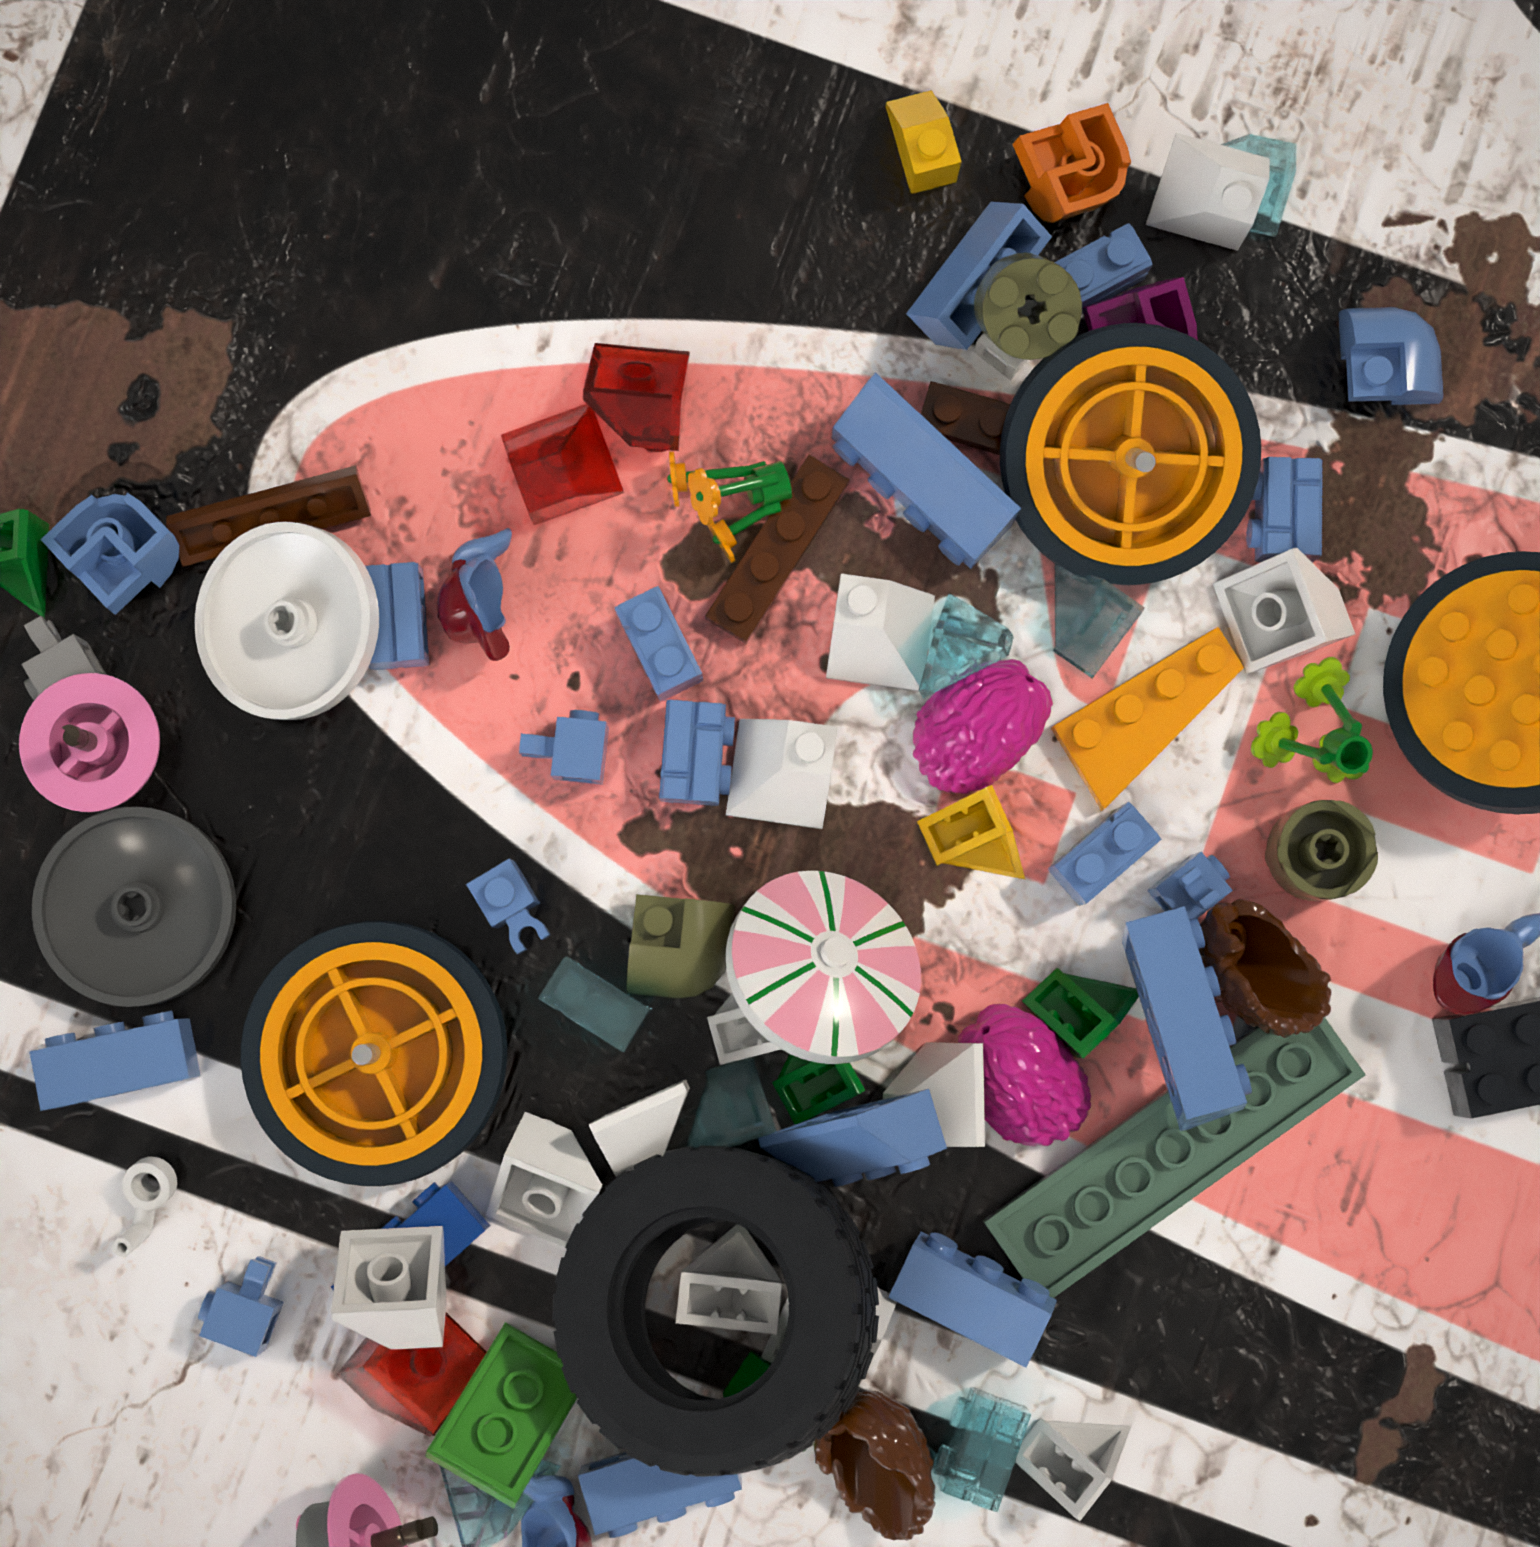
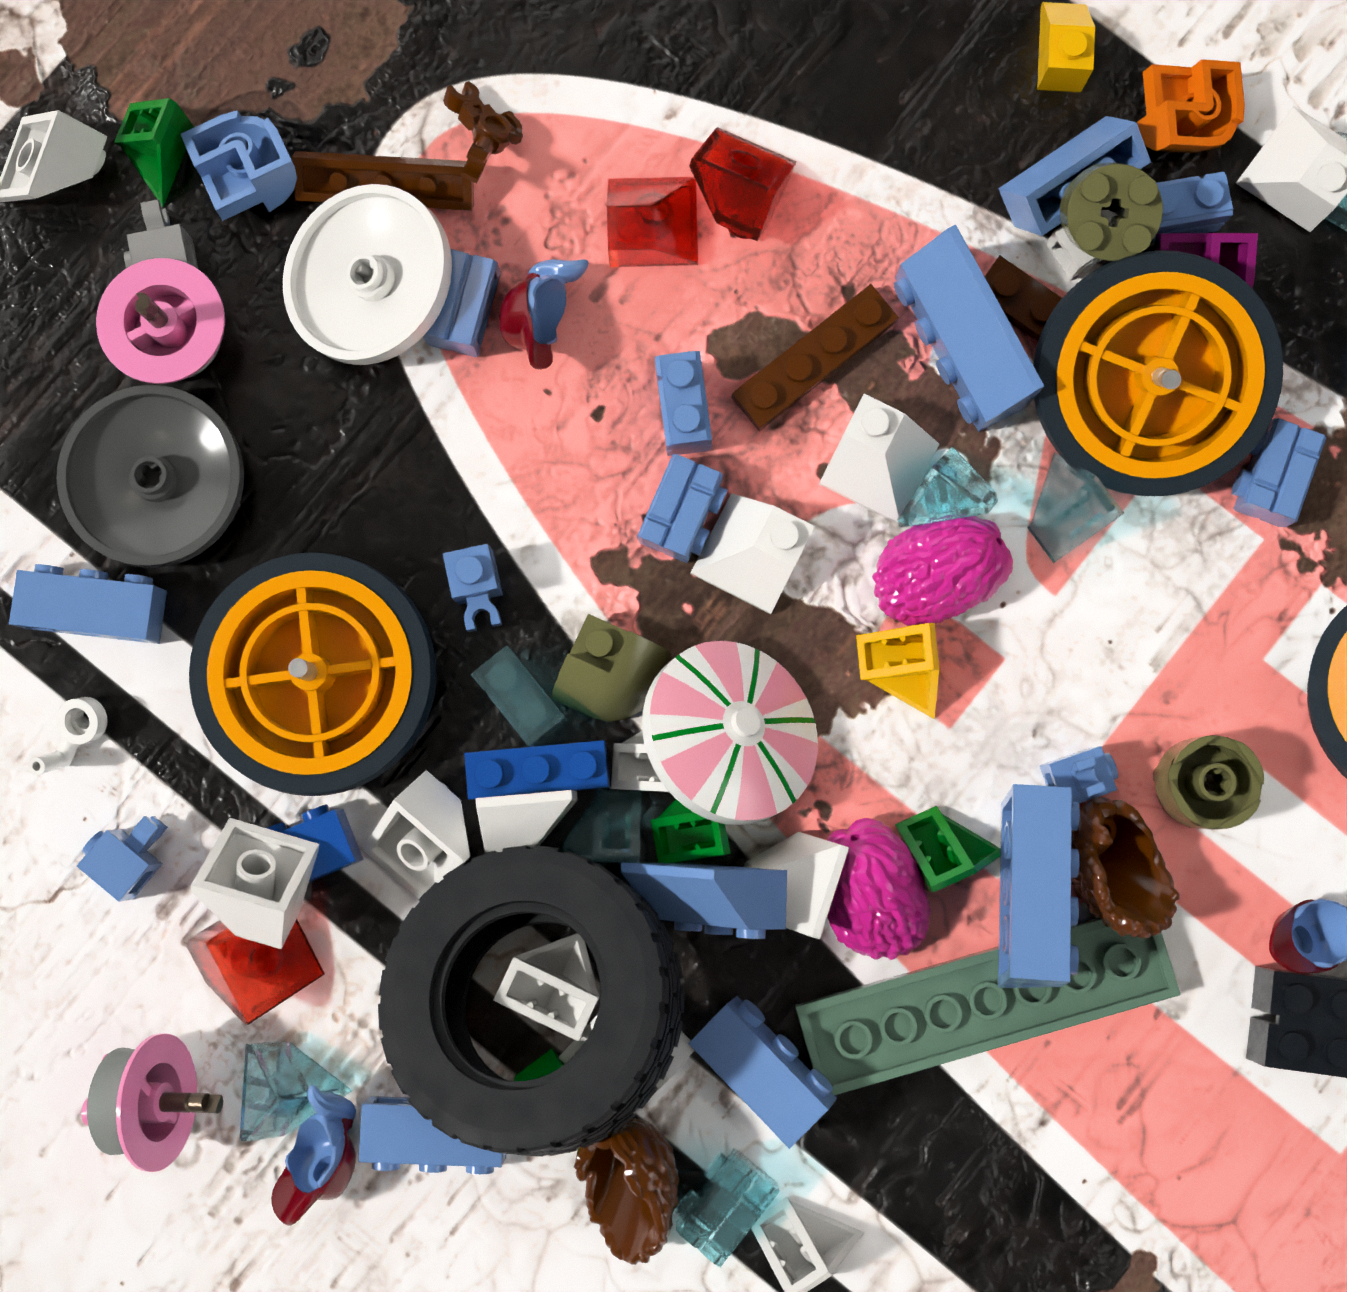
camera: 25 degrees right, 0 degrees up
bright green tile [425,1322,578,1509] -> none
medium blue brick [519,710,609,785] -> none
plant [667,451,792,563] -> none
medium blue brick [1048,802,1162,906] -> none
light orange wing [1051,627,1244,811] -> none
white slope [1213,548,1355,674] -> none
plant [1251,657,1373,783] -> none
none -> reddish brown piece [443,81,523,184]
none -> blue brick [464,740,610,800]

